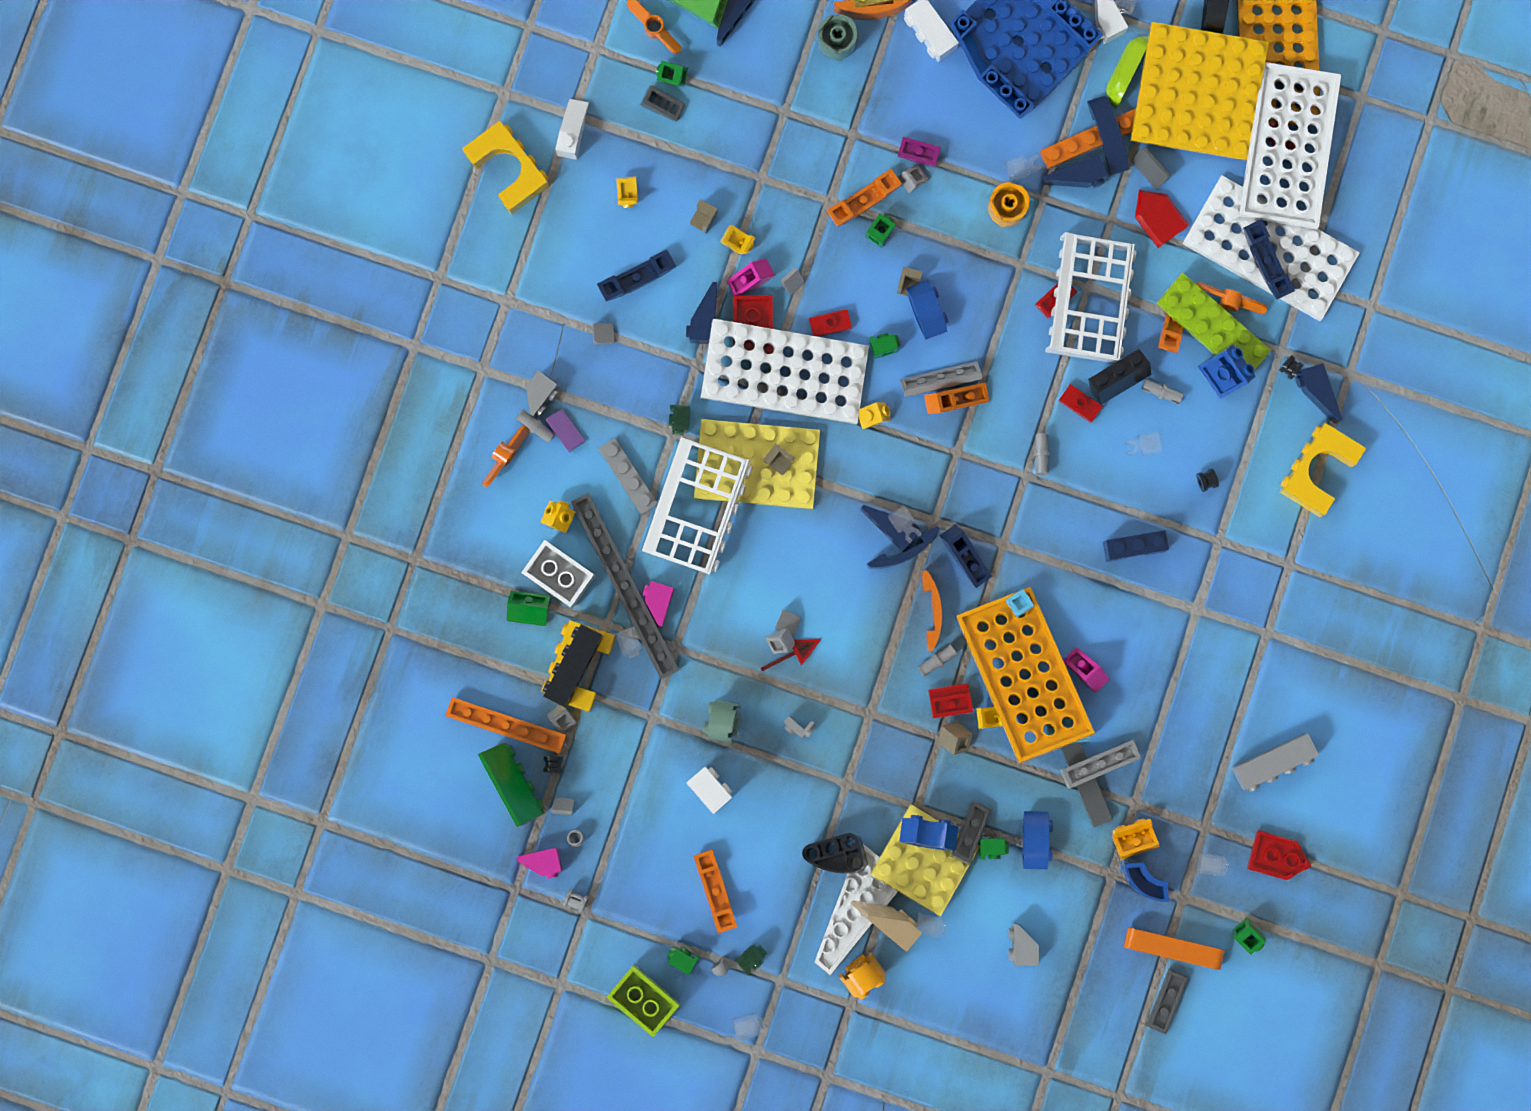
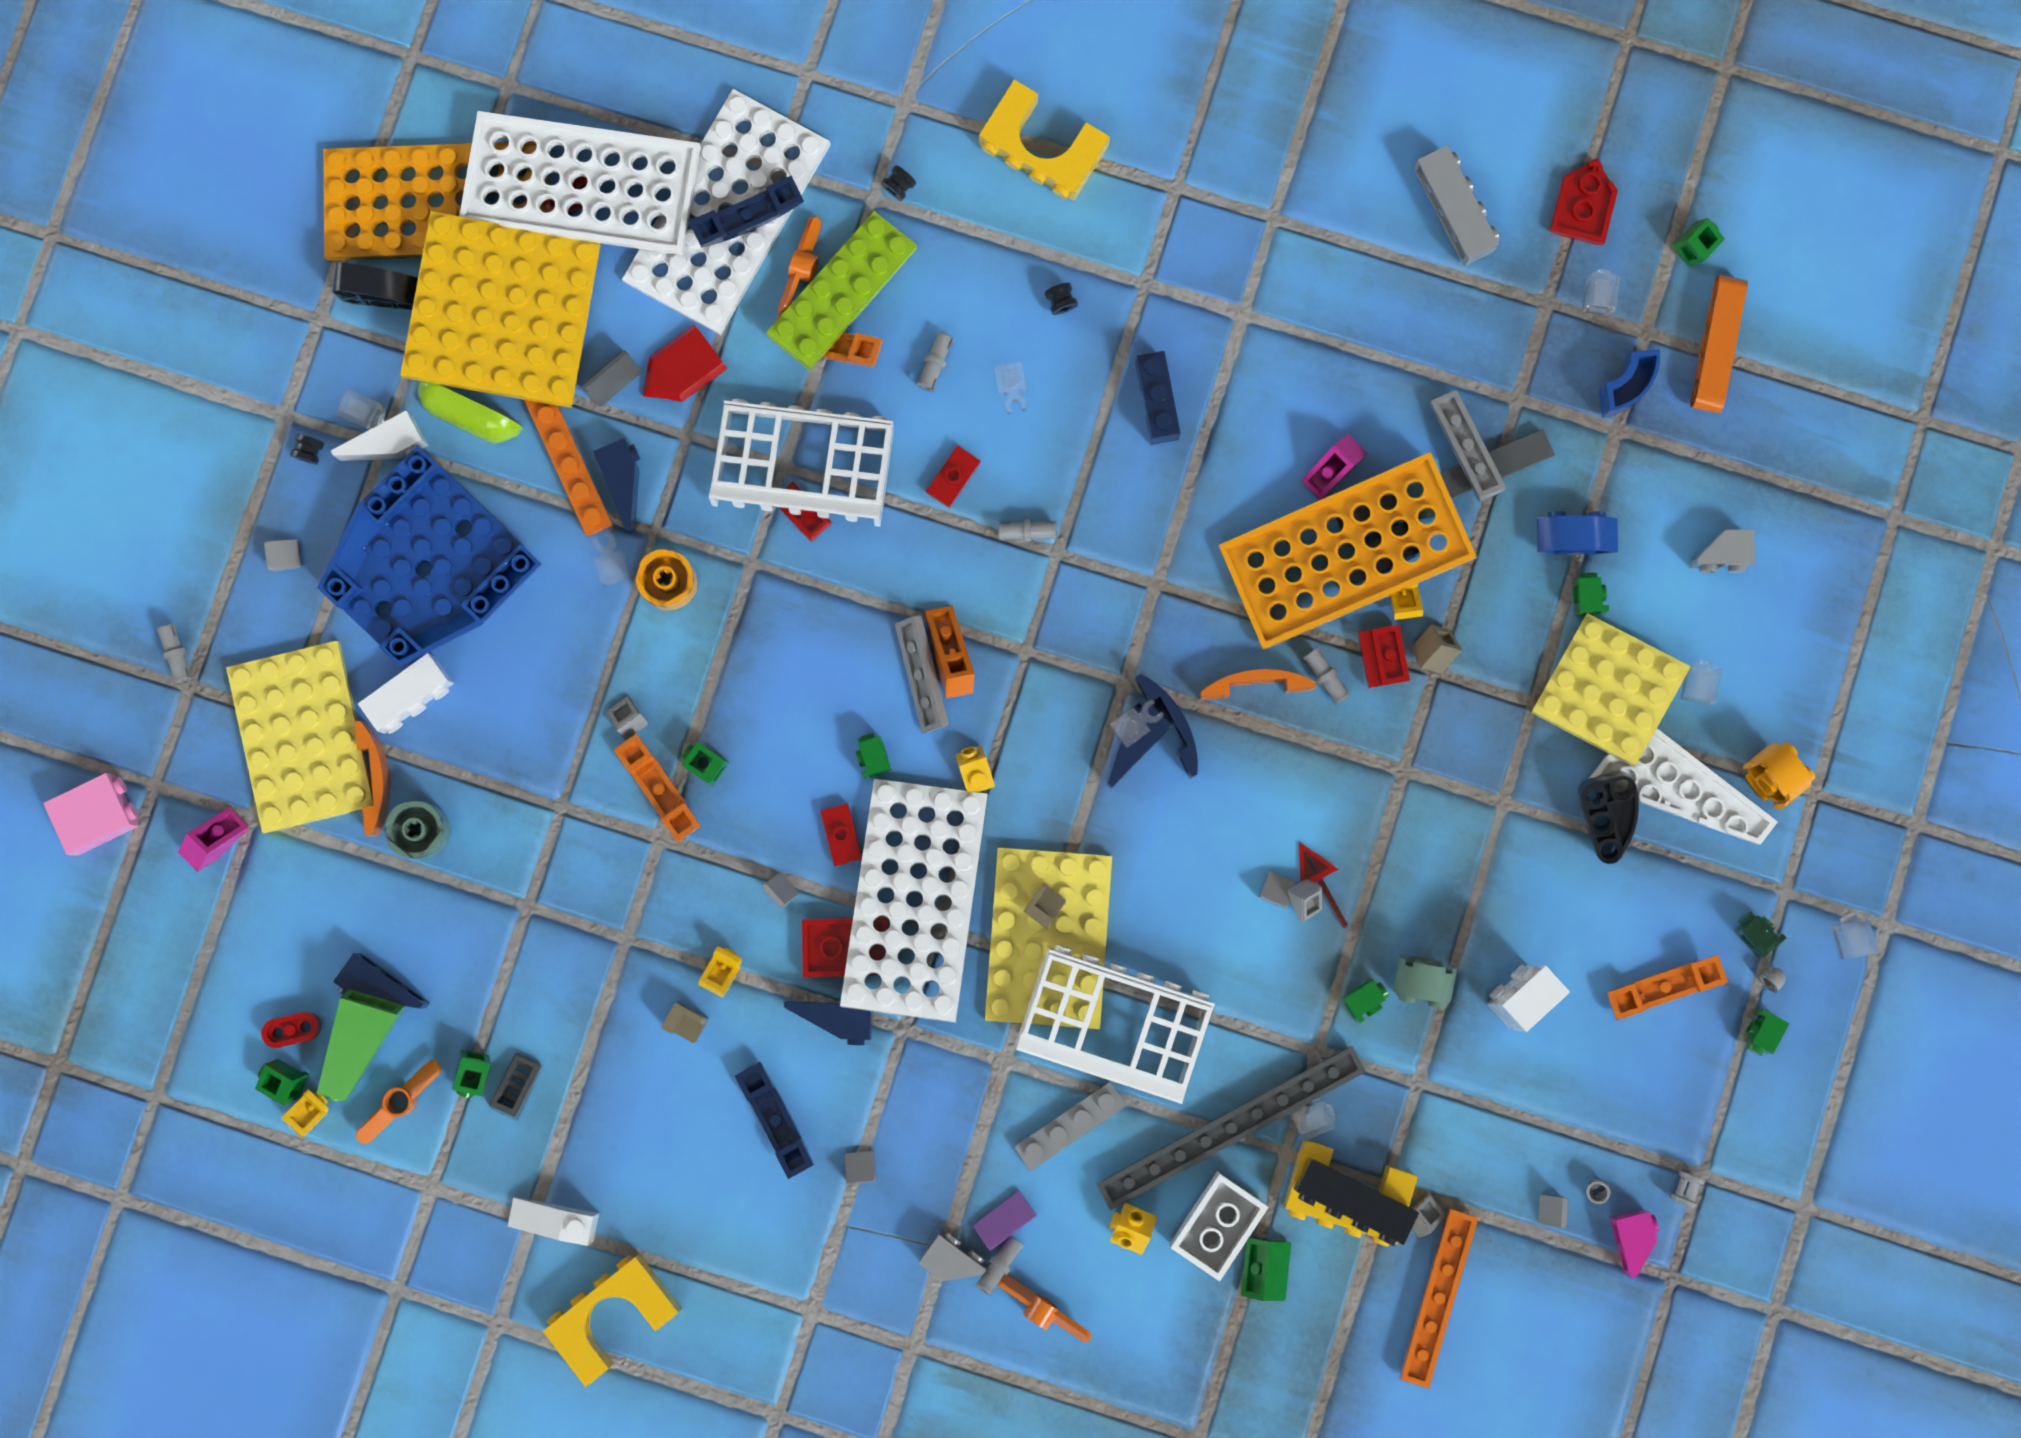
camera: 85 degrees left, 0 degrees up
green slope [477,743,545,827] -> none
black wheel [543,756,564,773] -> none
lime brick [606,964,680,1037] -> none
yellow bracket [616,176,638,208] -> none
dark pink slope [642,581,674,627] -> none
clear green brick [669,405,691,436] -> none
dark pink slope [727,258,775,296] -> none
light grey bracket [783,716,815,738] -> none
tan slope [850,900,922,952] -> none
dark tan panel [896,267,923,296] -> none
magenta plate [897,137,941,168] -> none
blue brick [899,815,959,851] -> none
blue brick [906,280,949,340] -> none
dark blue slope [939,524,992,588] -> none
dark grey tile [950,801,991,865] -> none
medium azure plate [1006,589,1034,618] -> none
dark blue slope [1087,96,1130,176] -> none
black brick [1088,349,1152,405] -> none
light orange bracket [1112,819,1159,860] -> none
dark grey tile [1146,969,1188,1034] -> none
blue plate [1198,344,1256,399] -> none
dark blue slope [1295,363,1343,423] -> none
none -> green brick [1341,980,1389,1023]

